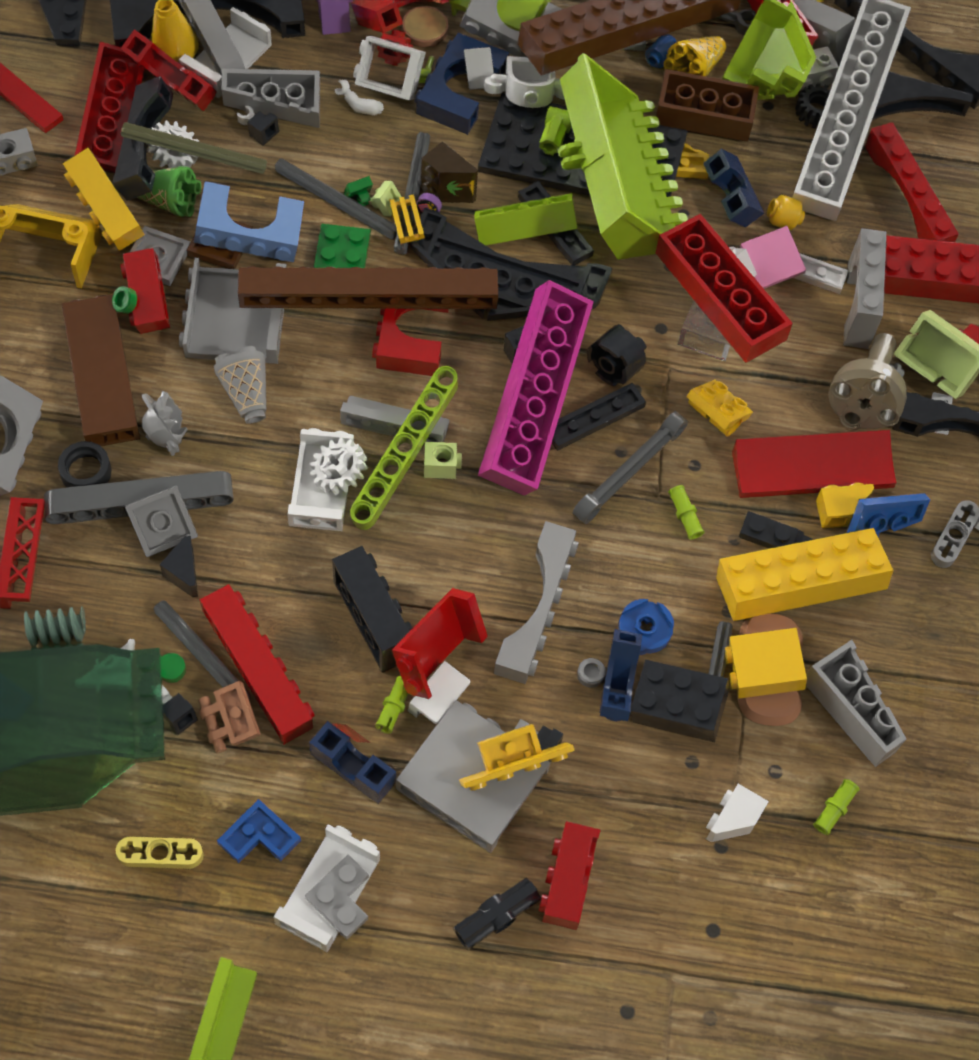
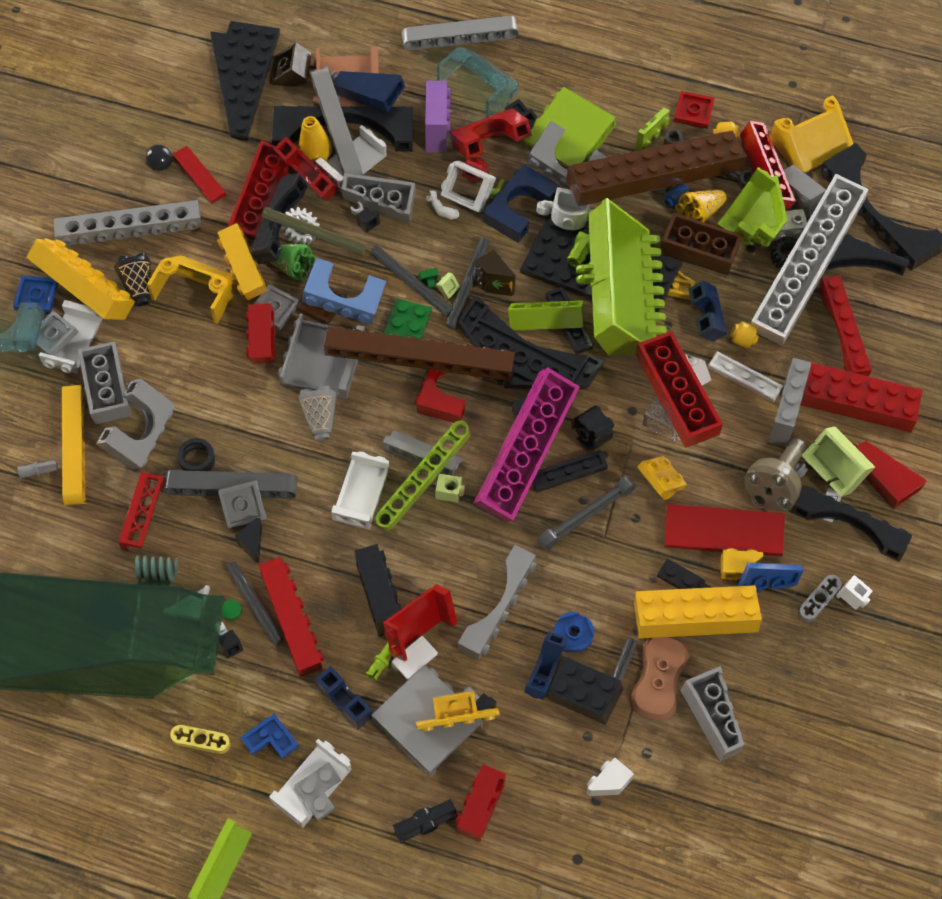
camera: 15 degrees right, 0 degrees up
reddish brown brick [62,295,140,446] -> none
green tile [112,286,137,314] -> none
light grey hair [141,391,188,456] -> none
nougat plate [198,681,261,753] -> none
white gear [310,438,368,495] -> none
red sticker [332,723,370,743] -> none
yellow tile [390,194,425,244] -> none
pearl gold tile [402,6,449,47] -> none
tile [416,193,442,214] -> none
white sticker [464,47,494,89] -> none
light grey tile [577,658,606,688] -> none
lime pin [668,485,705,540] -> none
yellow brick [725,628,807,699] -> none
bright pink tile [740,226,806,289] -> none
lime pin [813,779,860,835] -> none

